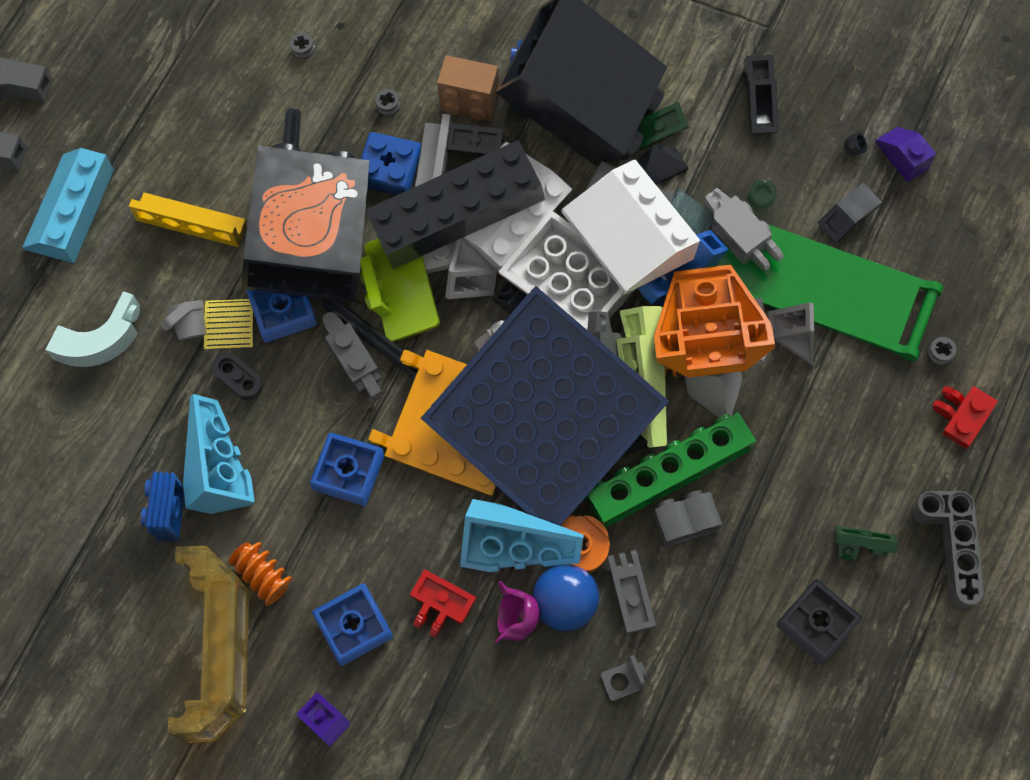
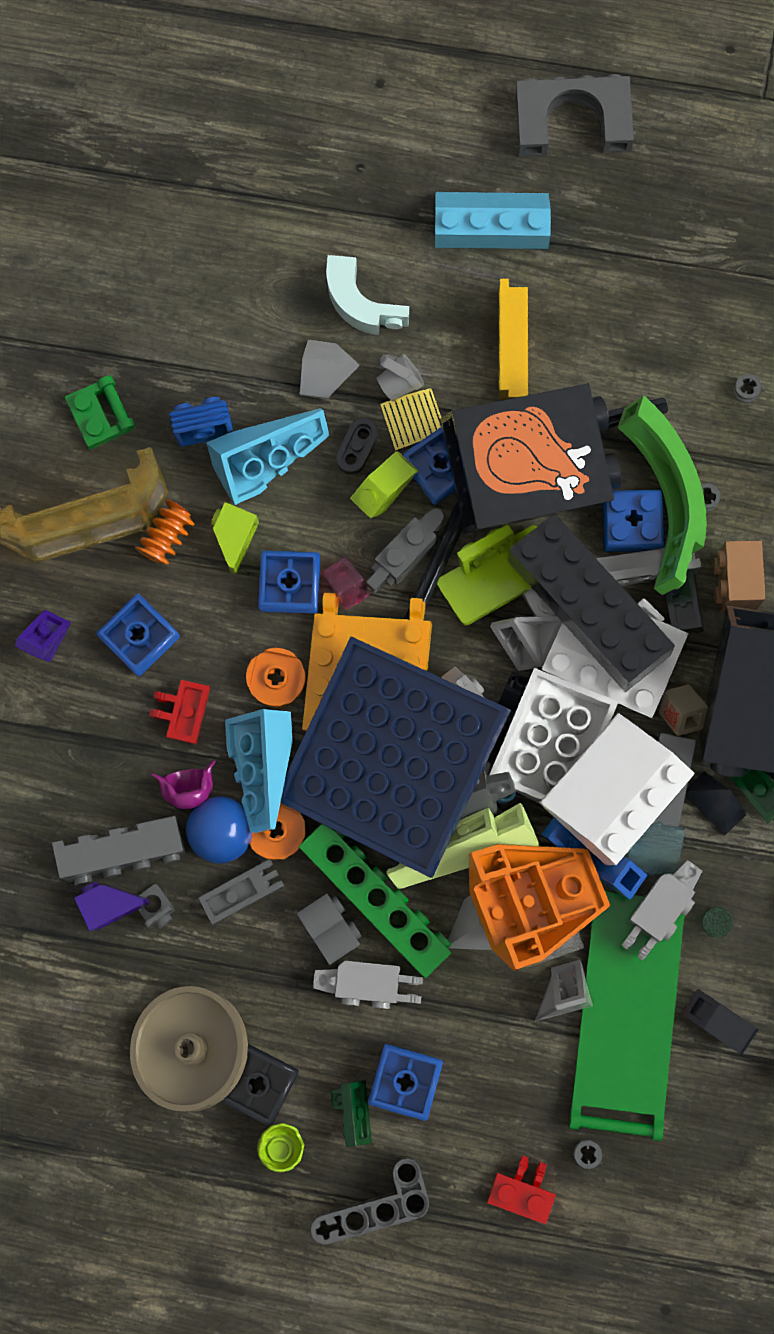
camera: 75 degrees right, 10 degrees up
none -> dark grey wedge [52,816,186,886]
none -> green plate [65,375,136,450]
none -> dark purple slope [75,882,150,931]
none -> dark tan dish [130,986,248,1112]
none -> lime slope [211,502,259,574]
none -> orange plate [246,648,306,708]
none -> lime hair [257,1123,304,1173]
none -> light grey slope [300,340,360,400]
none -> light grey hinge [313,961,423,1009]
none -> clear pink bracket [321,557,370,610]
none -> lime slope [350,451,418,518]
none -> blue brick [368,1044,443,1121]
none -> bright green arch [618,395,707,595]
none -> dark tan brick [659,684,708,736]

